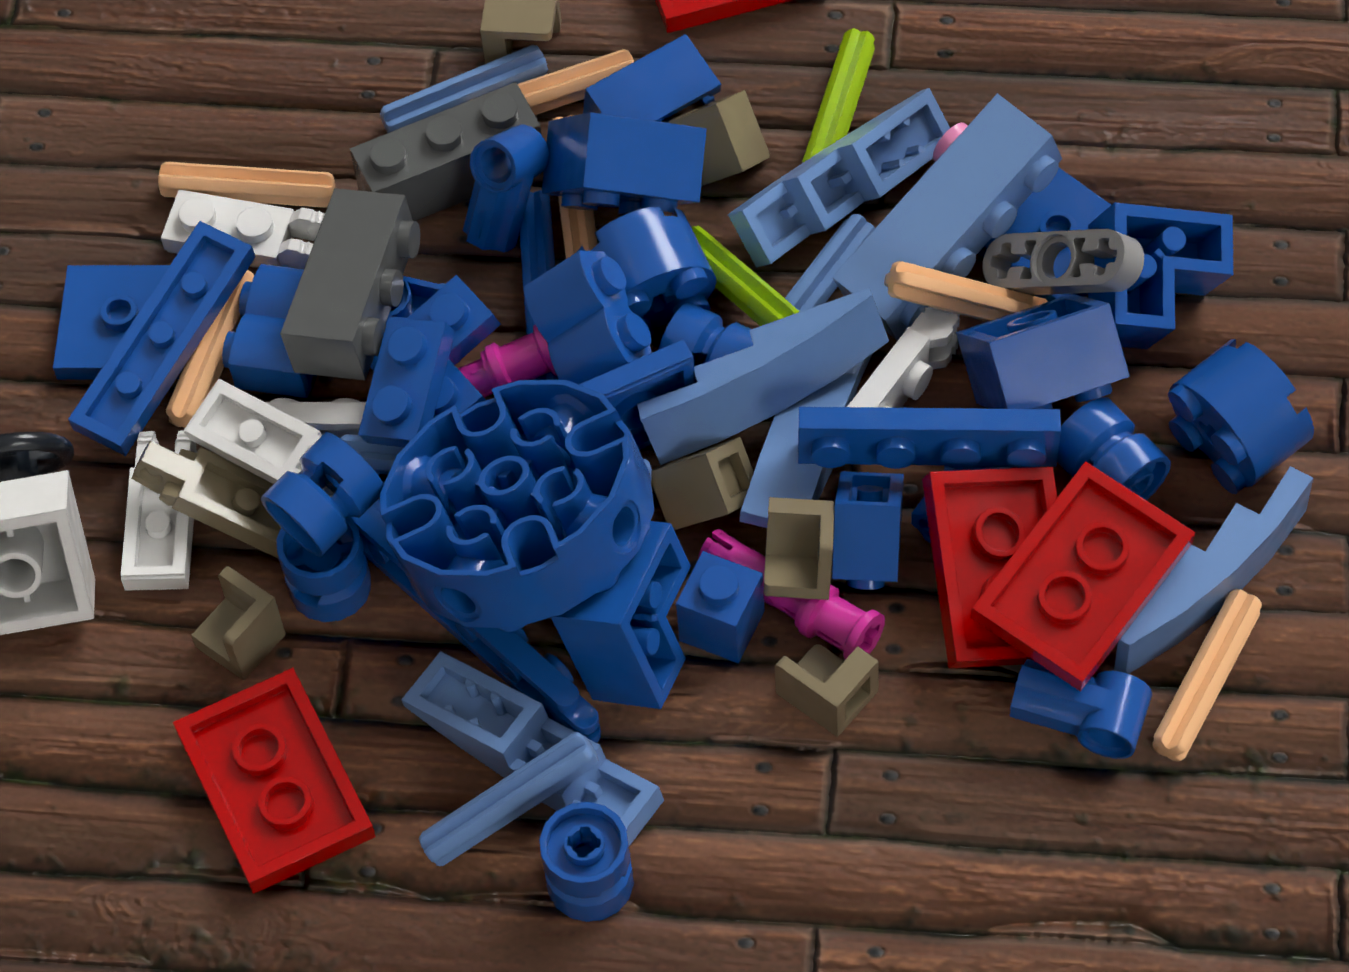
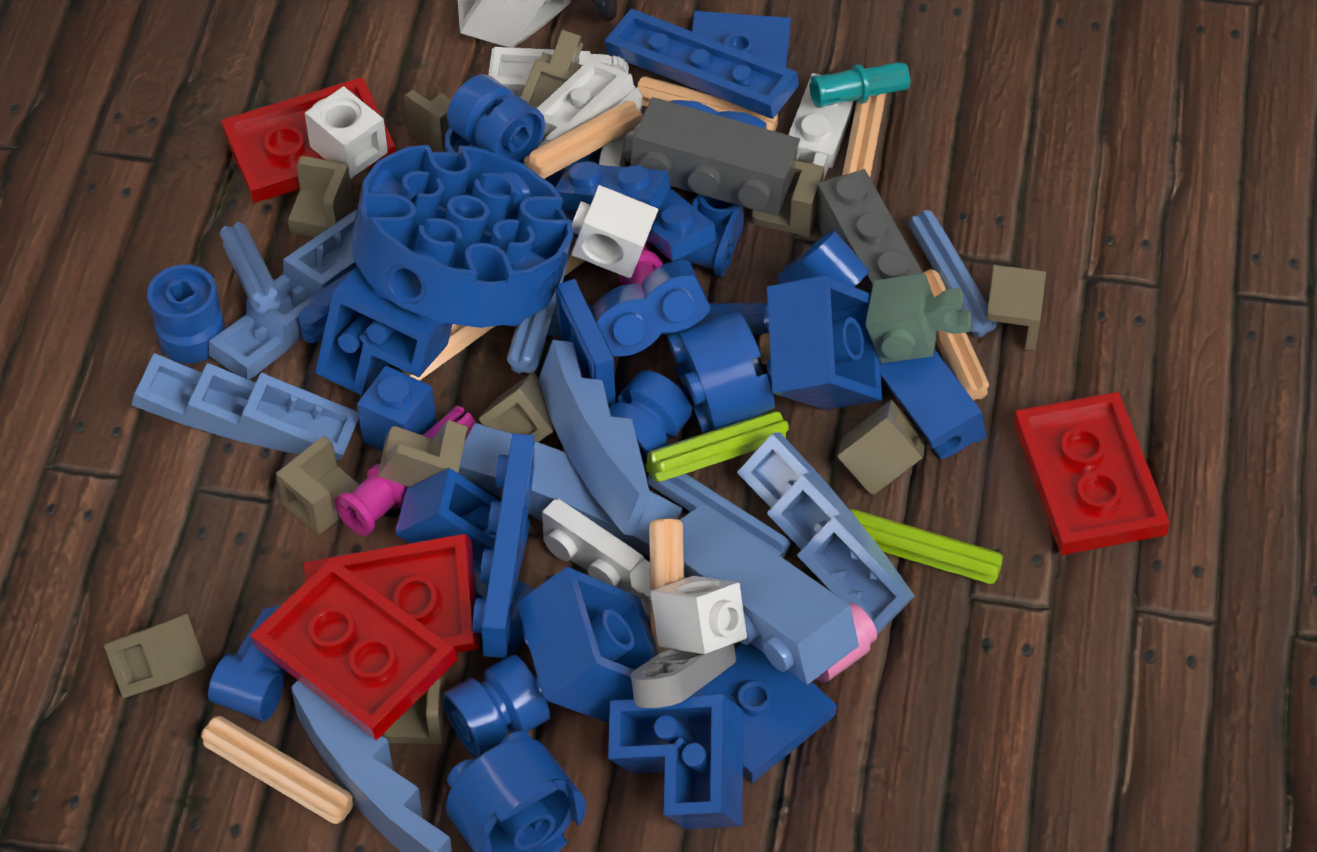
camera: 90 degrees right, 5 degrees down
none -> dark tan panel [103,614,205,698]
none -> medium blue slope [131,353,359,461]
none -> dark tan panel [288,156,354,238]
none -> white brick [305,86,388,179]
none -> light nougat axle [524,101,643,179]
none -> white brick [571,185,658,279]
none -> white brick [650,576,747,654]
none -> teal axle [809,62,911,108]
none -> sand green brick [865,273,972,363]

